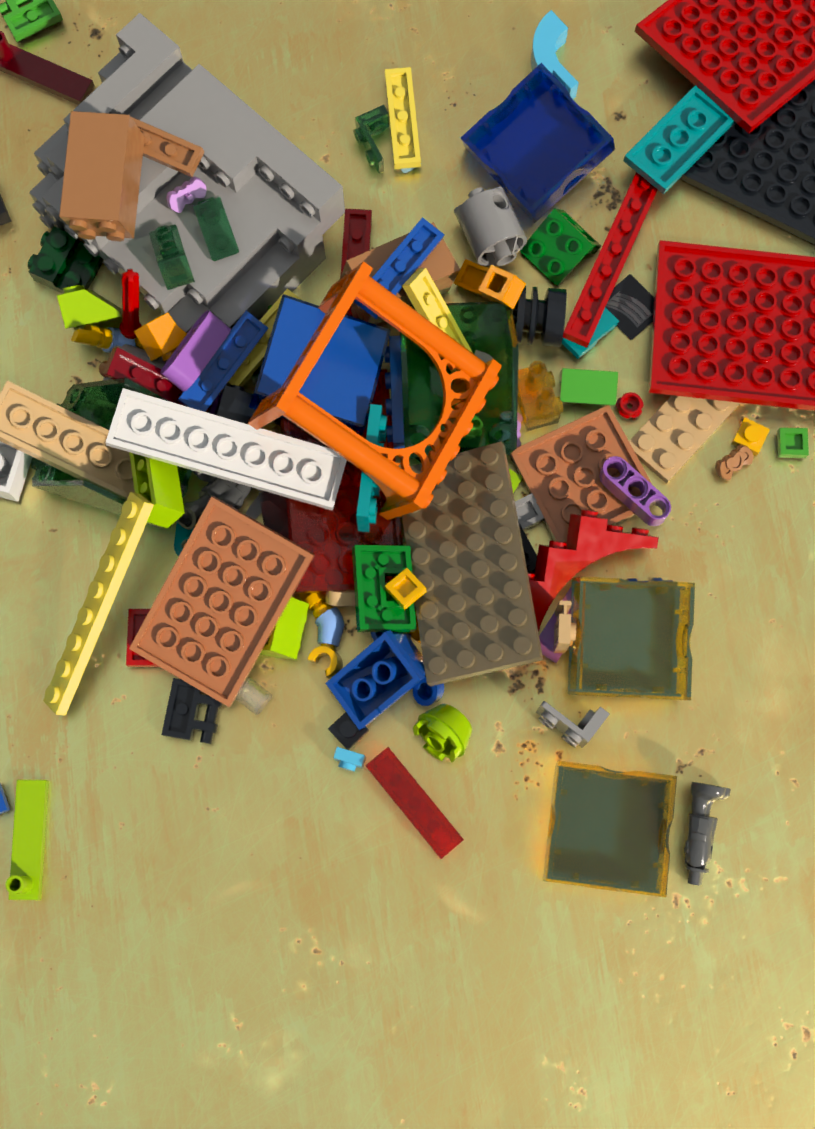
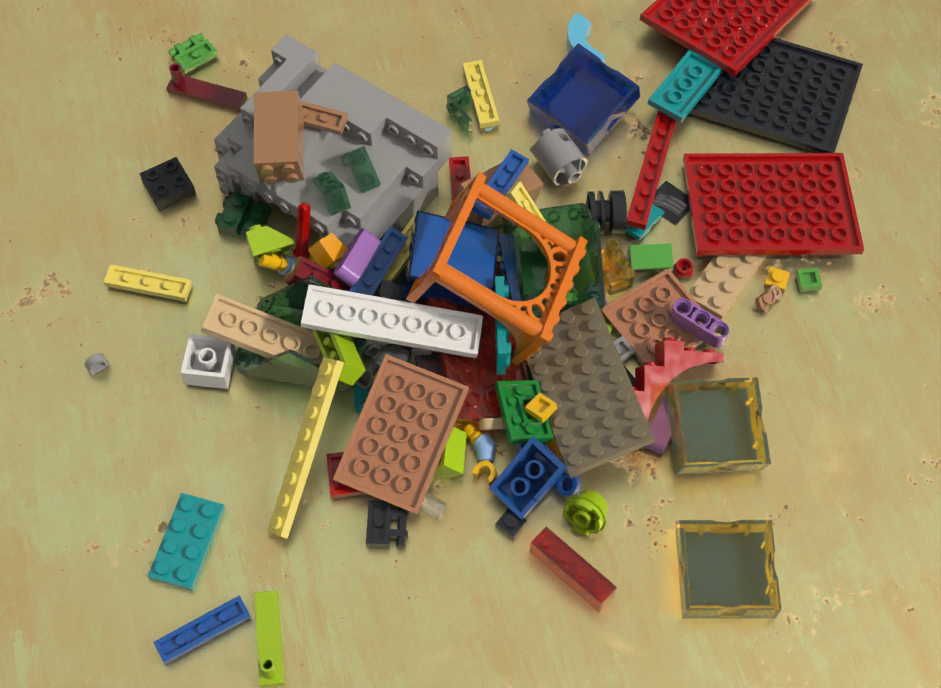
camera: 10 degrees left, 15 degrees down
lavender piece [166,176,206,213] -> none
medium azure plate [333,747,366,772] -> none
light orange arch [453,259,526,309] -> none
green bracket [520,208,601,286] -> none
light grey bracket [536,701,610,748] -> none
tan plate [553,600,576,654] -> none
dark grey piece [684,782,731,886] -> none

